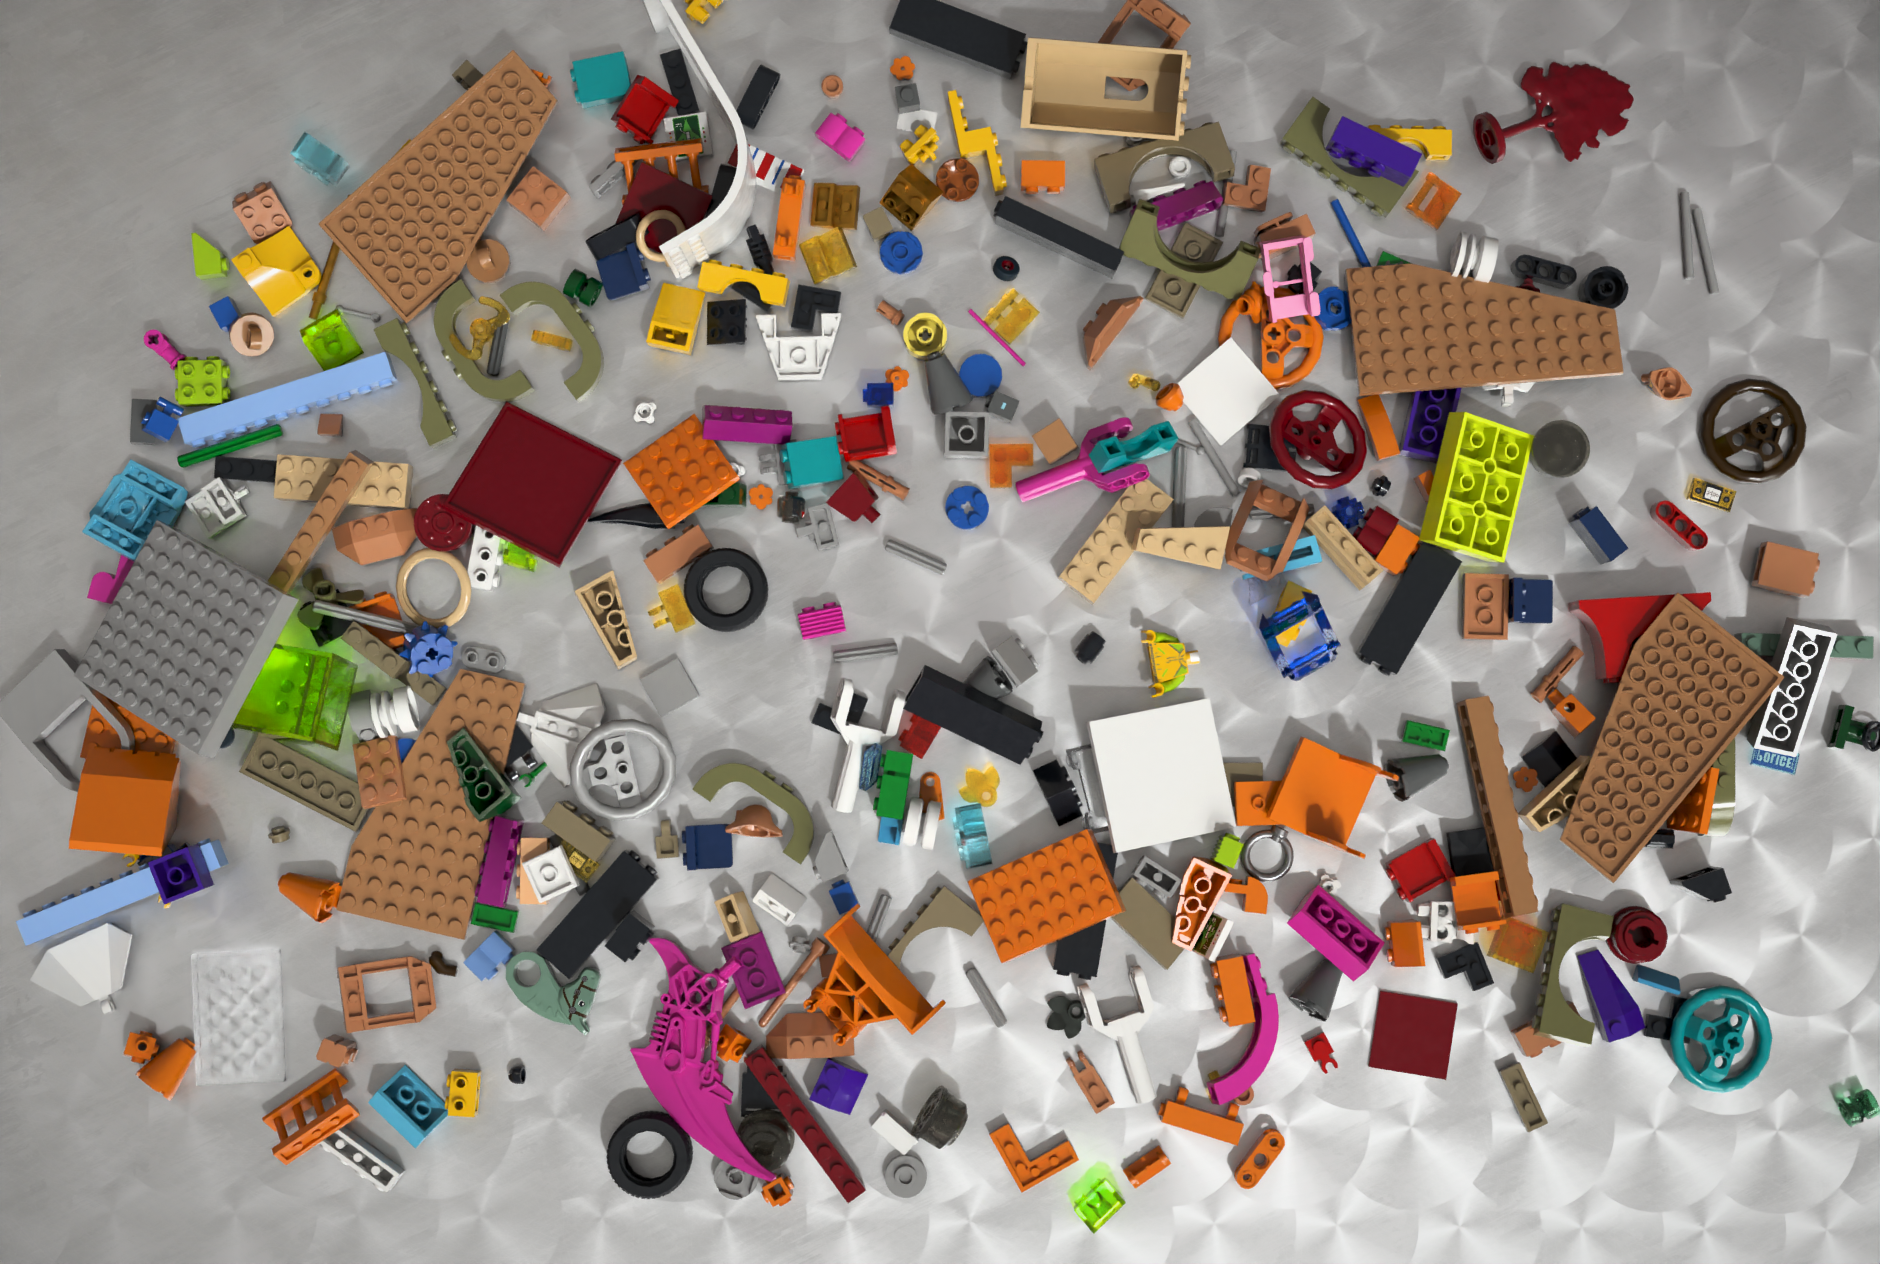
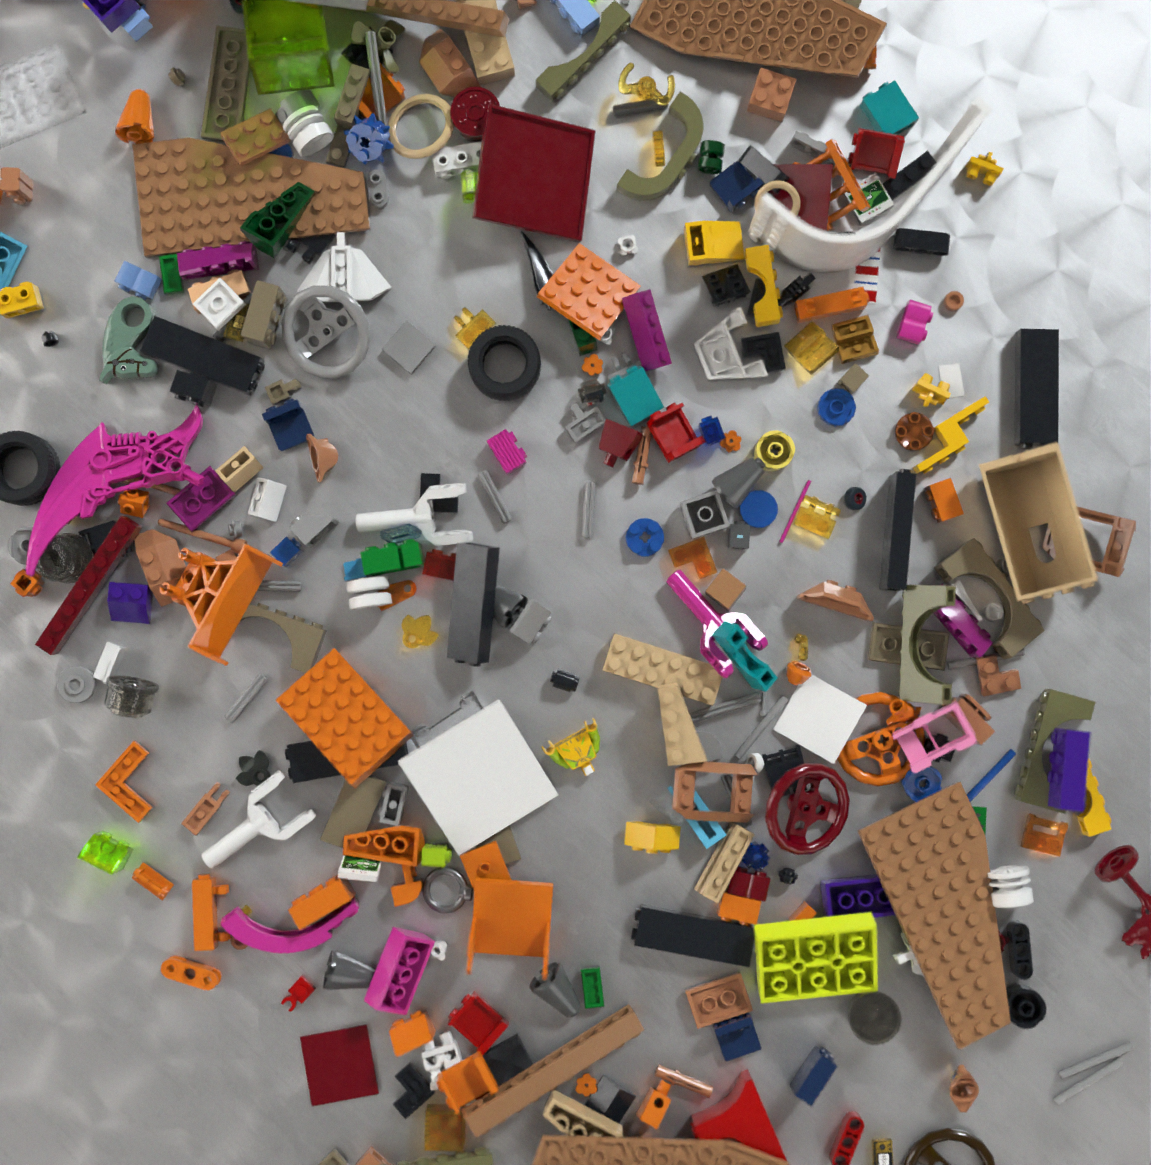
camera: 70 degrees right, 0 degrees up
nougat wedge [337,956,436,1033] -> none
dark brown arm [429,951,458,977] -> none
olive arch [434,279,535,402] -> none
medium nougat tile [466,239,511,283] -> none
green hand [519,762,547,787] -> none
tan wedge [575,570,637,670] -> none
nougat brick [643,524,714,584] -> none
olive arch [692,763,814,865] -> none
nougat pin [876,300,905,326] -> none
pearl gold slope [879,164,944,231] -> none
orange plant [890,56,915,80] -> none
dark grey brick [895,83,920,114] -> none
clear light blue brick [952,803,992,869] -> none
black brick [1033,759,1083,826] -> none
clear blue wedge [1259,591,1341,681] -> none
orange slope [1357,394,1400,461] -> none

